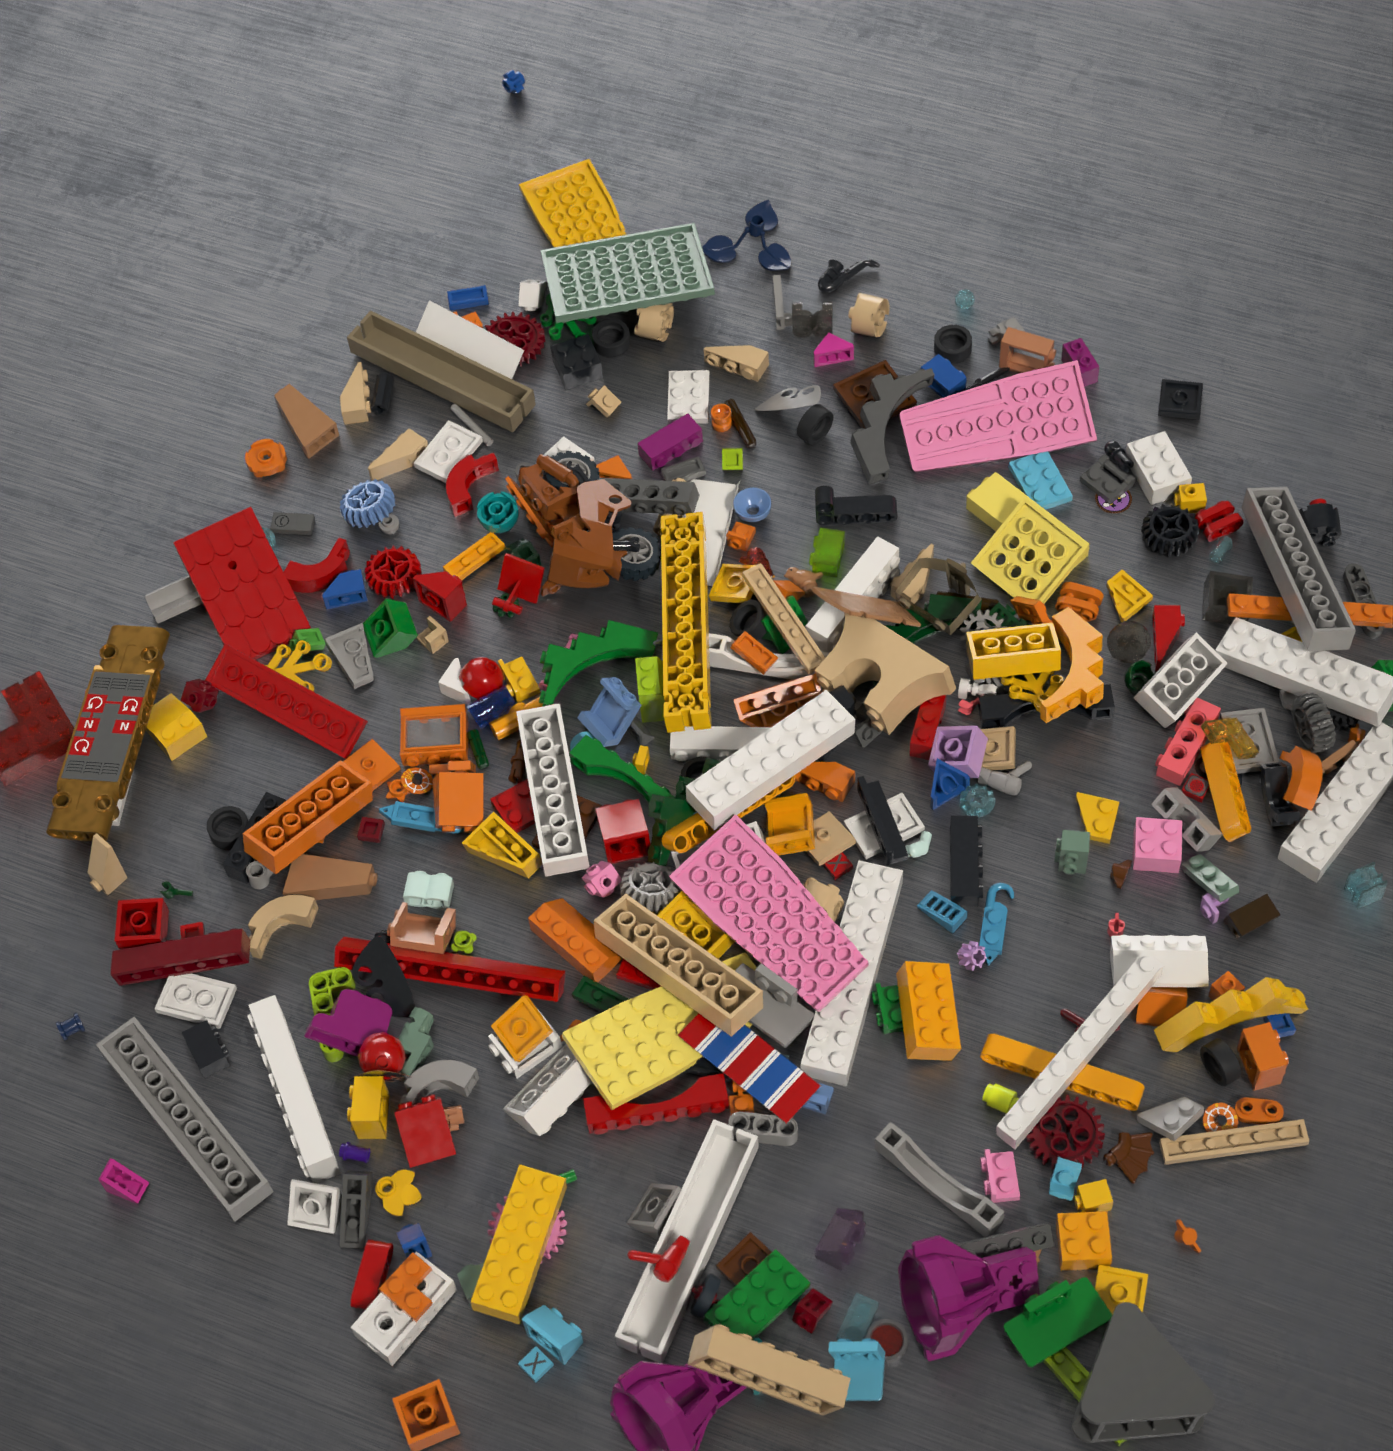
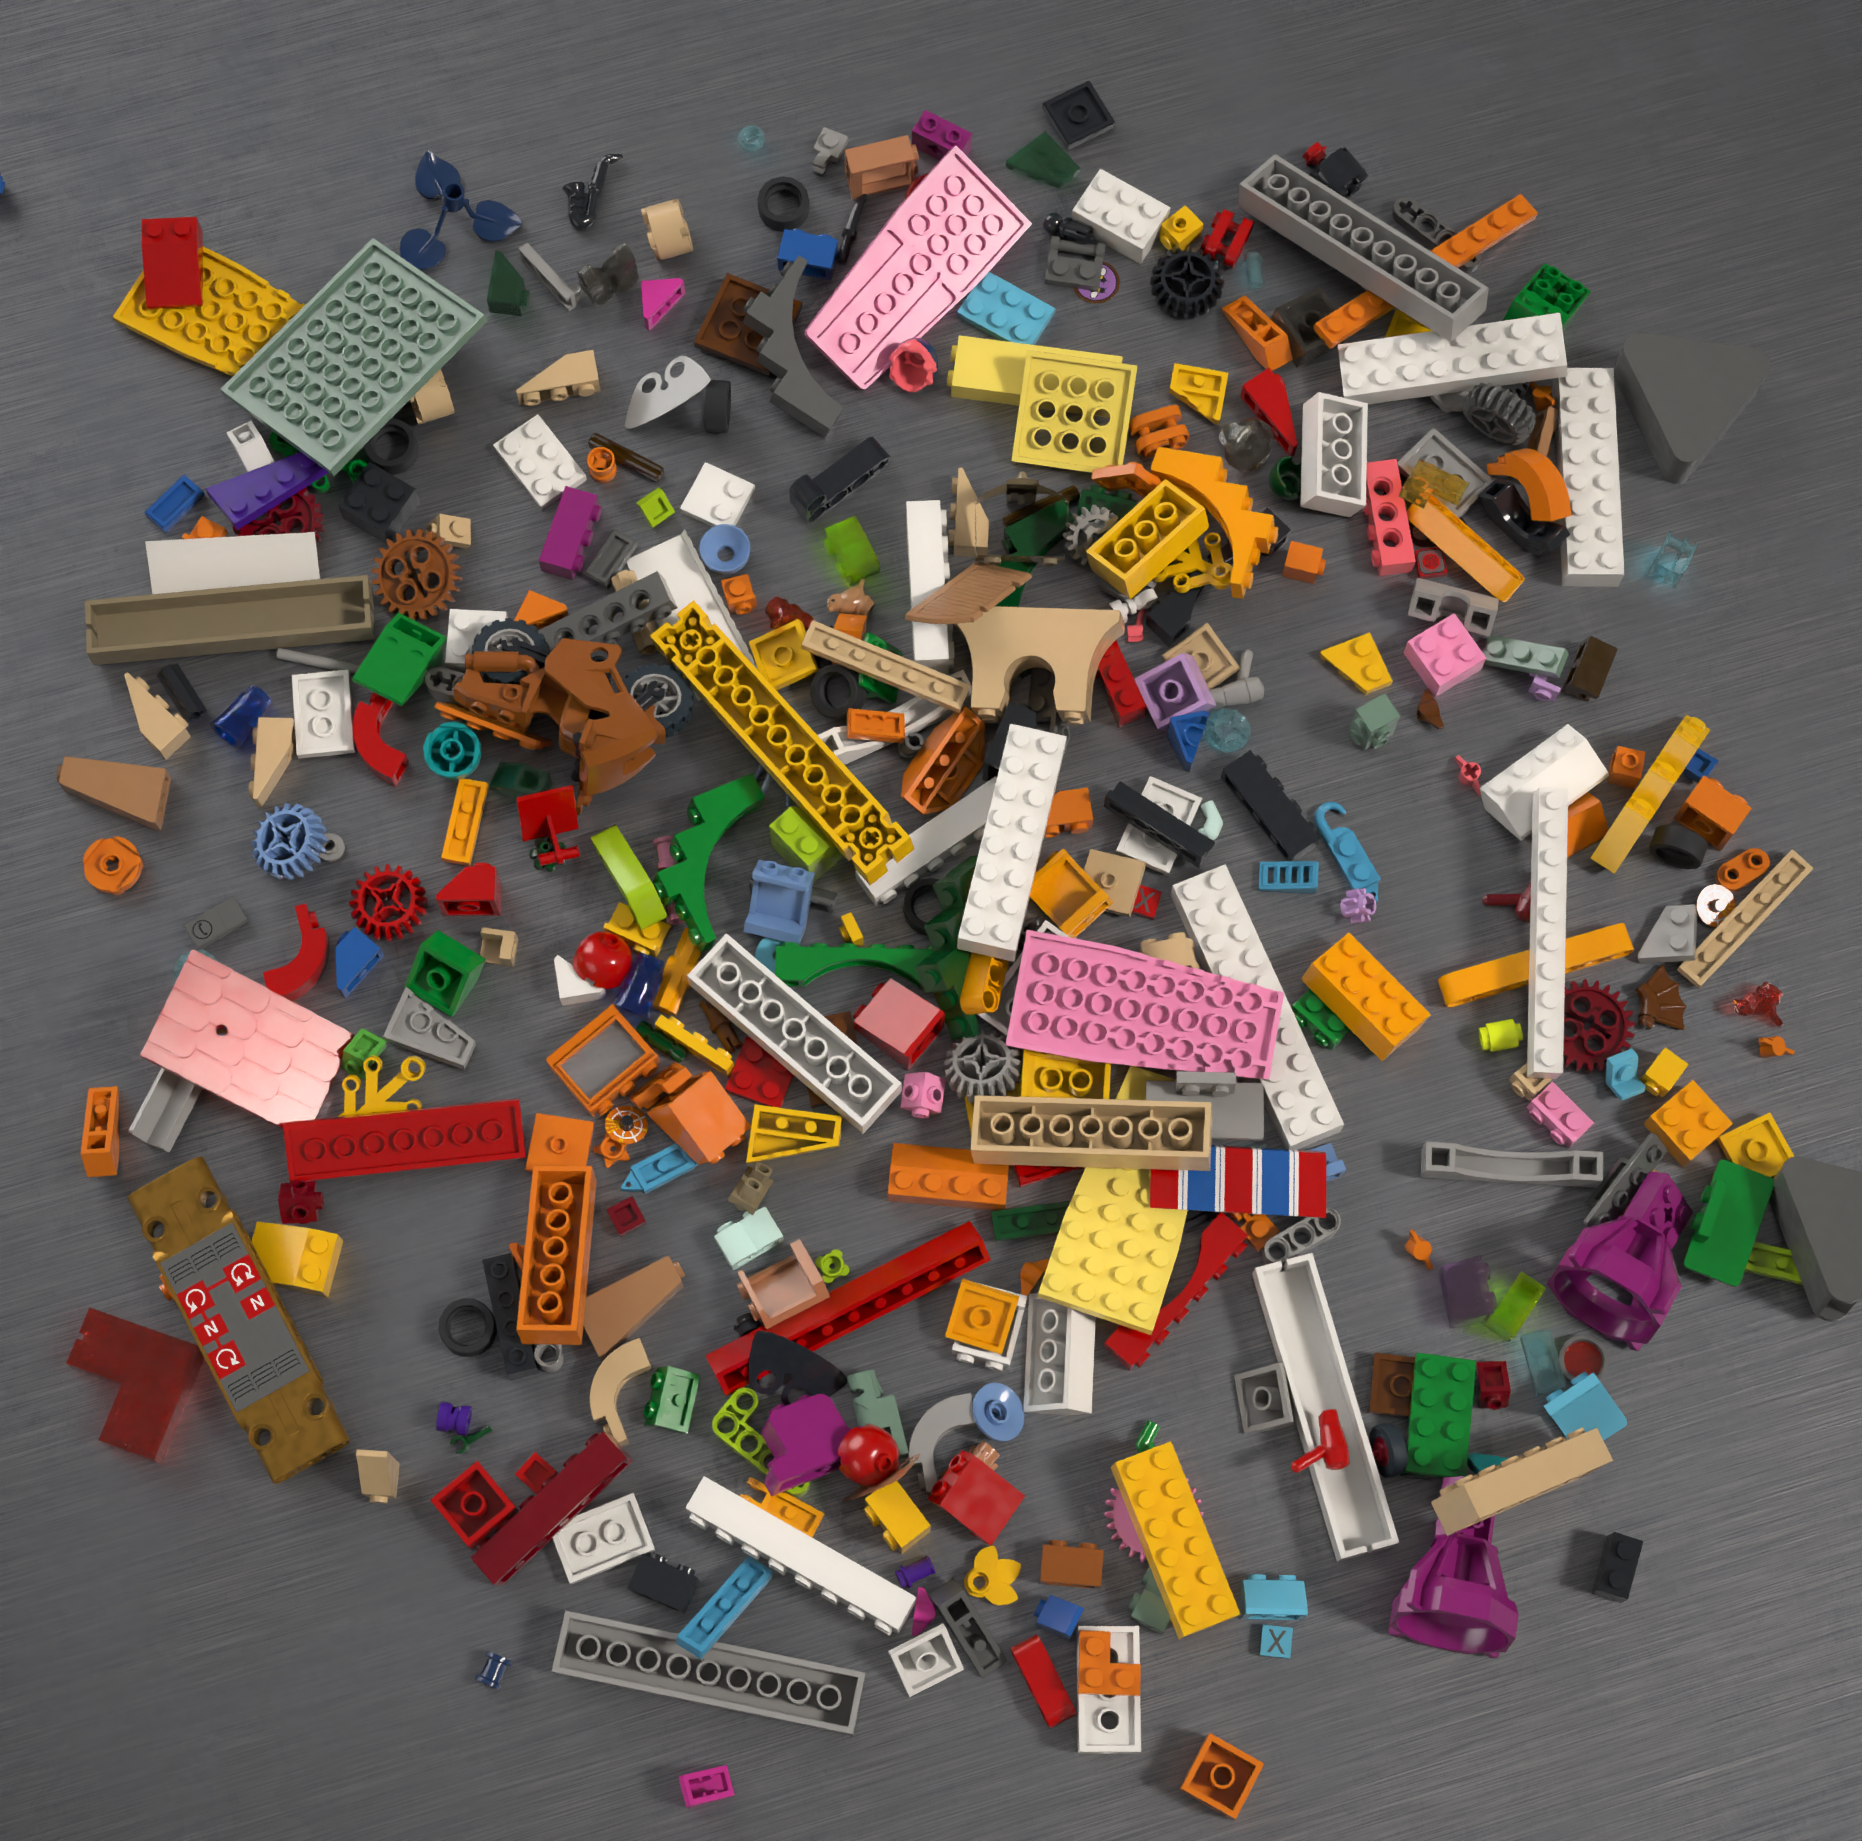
camera: 45 degrees left, 15 degrees up
none -> orange slope [80,1086,119,1177]
none -> red slope [141,217,203,309]
none -> dark purple wing [205,452,329,530]
none -> clear blue plant [210,684,272,749]
none -> green slope [352,612,447,706]
none -> dark orange gear [371,529,463,621]
none -> dark purple wheel [436,1401,472,1436]
none -> clear green slope [487,251,530,316]
none -> lime beam [590,824,667,930]
none -> bracket [643,1366,700,1434]
none -> yellow plate [655,1014,734,1077]
none -> dark azure plate [676,1556,773,1659]
none -> white plate [680,462,755,527]
none -> dark tan hips [727,1162,773,1215]
none -> light orange hinge [740,1477,825,1538]
none -> coral hair [889,338,938,393]
none -> dark grey pin [897,732,923,759]
none -> dark pink piece [911,1586,936,1636]
none -> medium blue dish [972,1383,1024,1442]
none -> clear green wing [1006,131,1081,189]
none -> dark orange brick [1039,1540,1104,1589]
none -> orange slope [1222,295,1293,371]
none -> orange brick [1282,541,1326,584]
none -> orange piece [1405,1229,1434,1270]
none -> clear neon green brick [1484,1271,1546,1342]
none -> tan bracket [1509,1063,1553,1101]
none -> clear red animal [1733,982,1783,1028]

